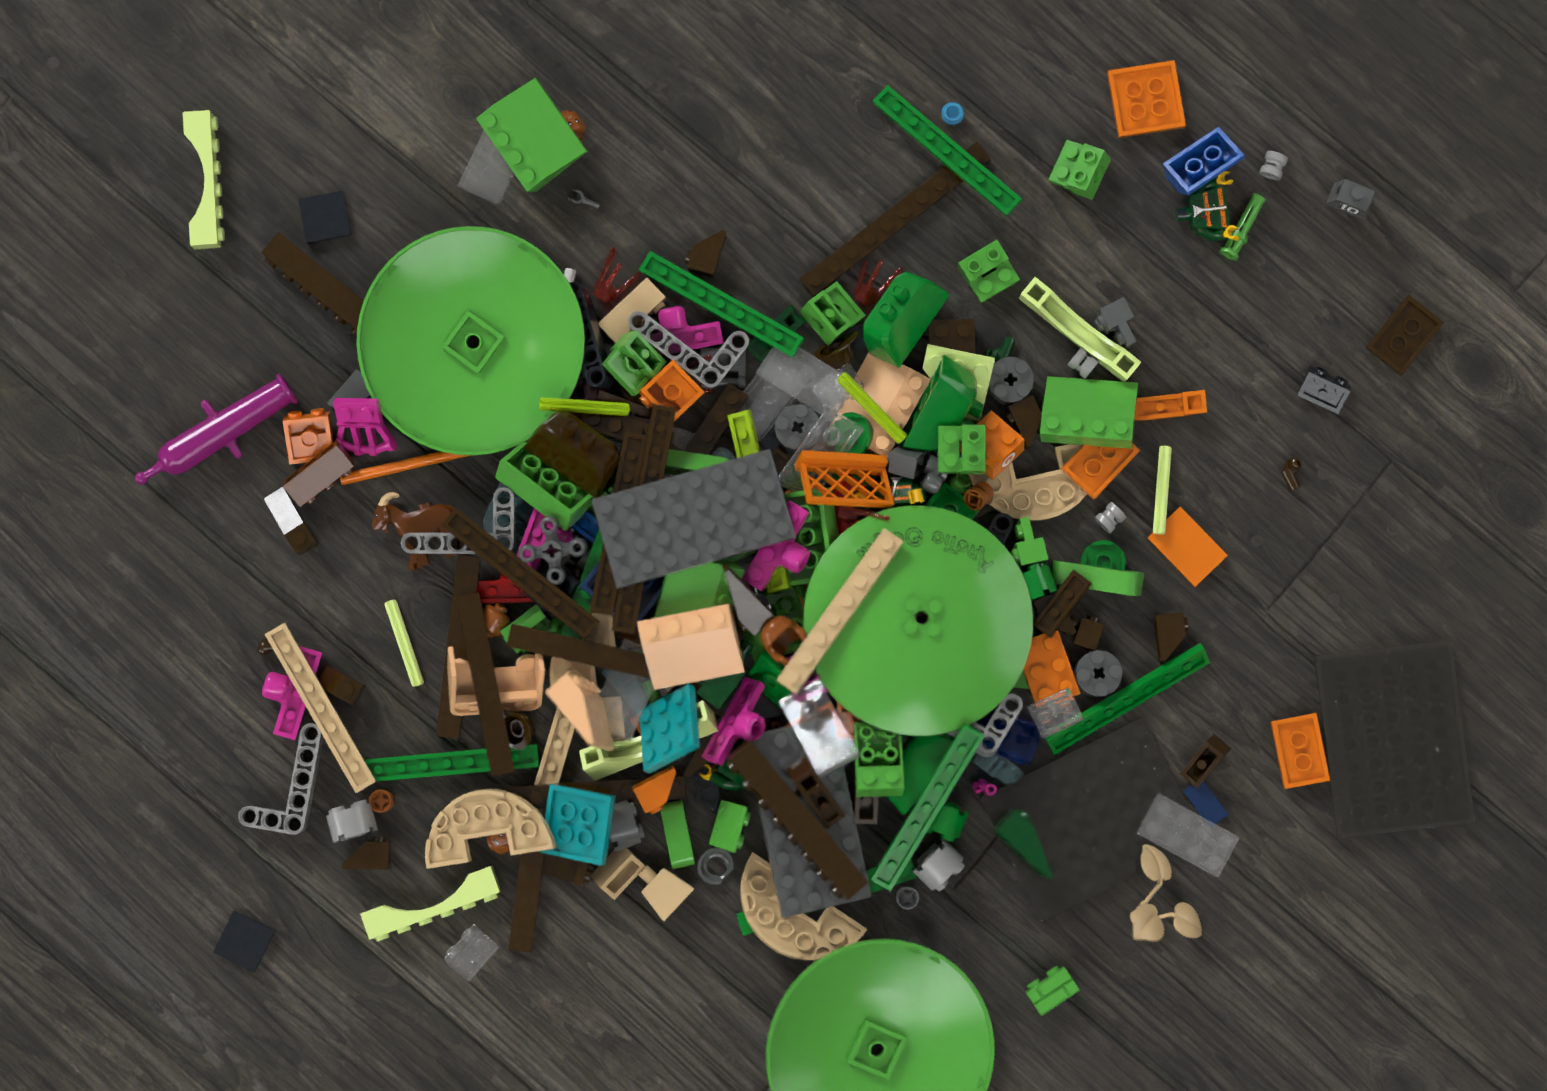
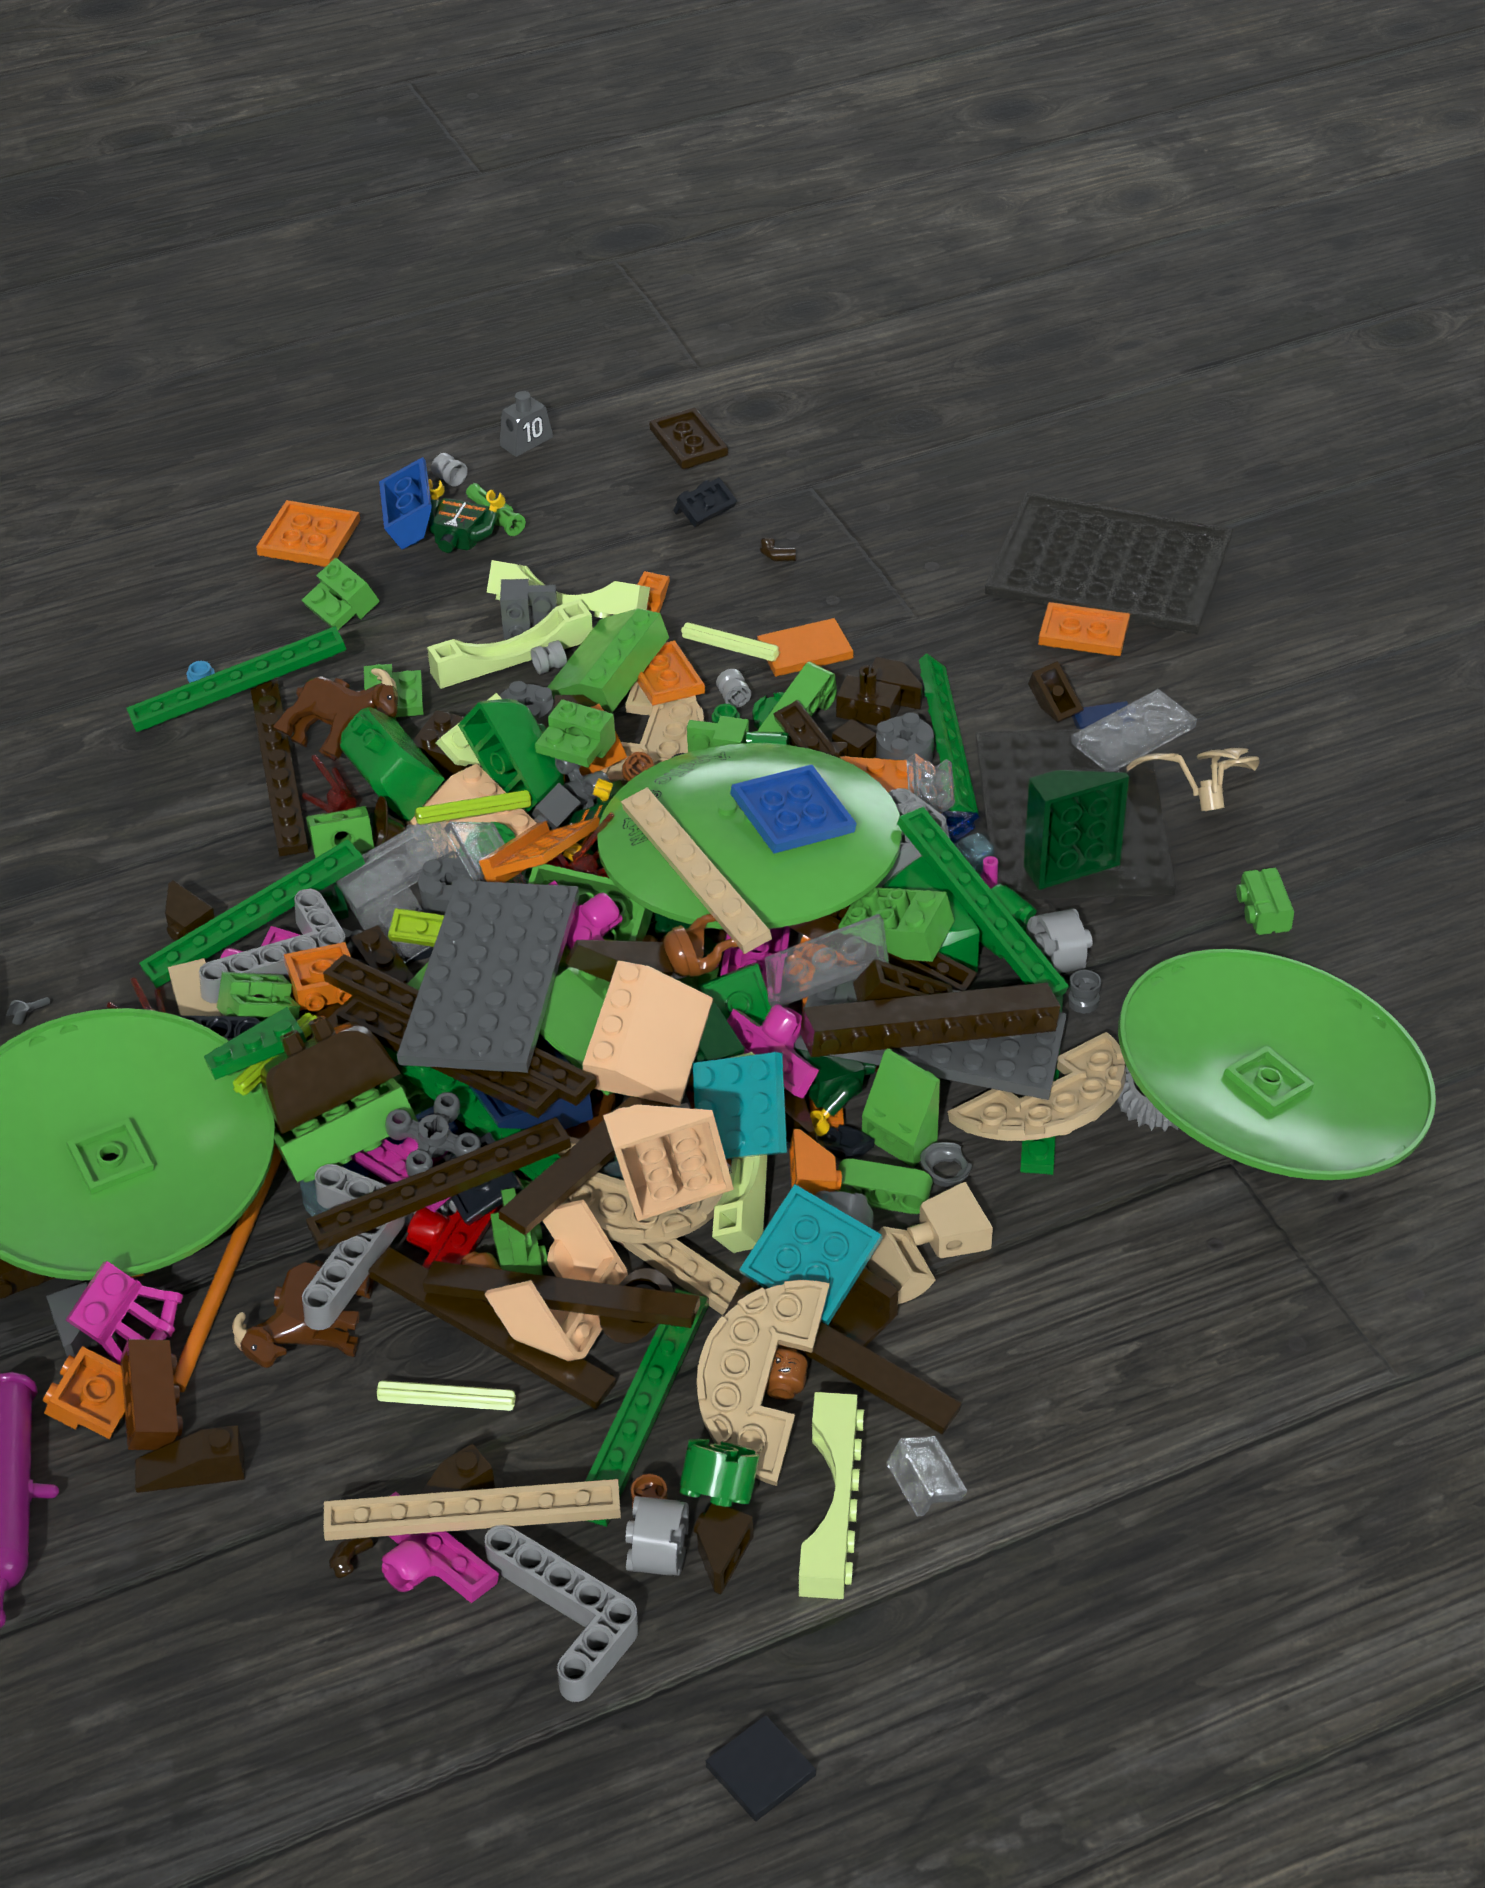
camera: 65 degrees left, 40 degrees down
none -> green wing [204,1007,306,1080]
none -> reddish brown animal [273,668,399,761]
none -> yellowish green arch [487,560,650,618]
none -> green brick [679,1439,760,1507]
none -> green plate [712,704,740,723]
none -> blue plate [730,764,857,854]
none -> dark brown brick [836,665,901,726]

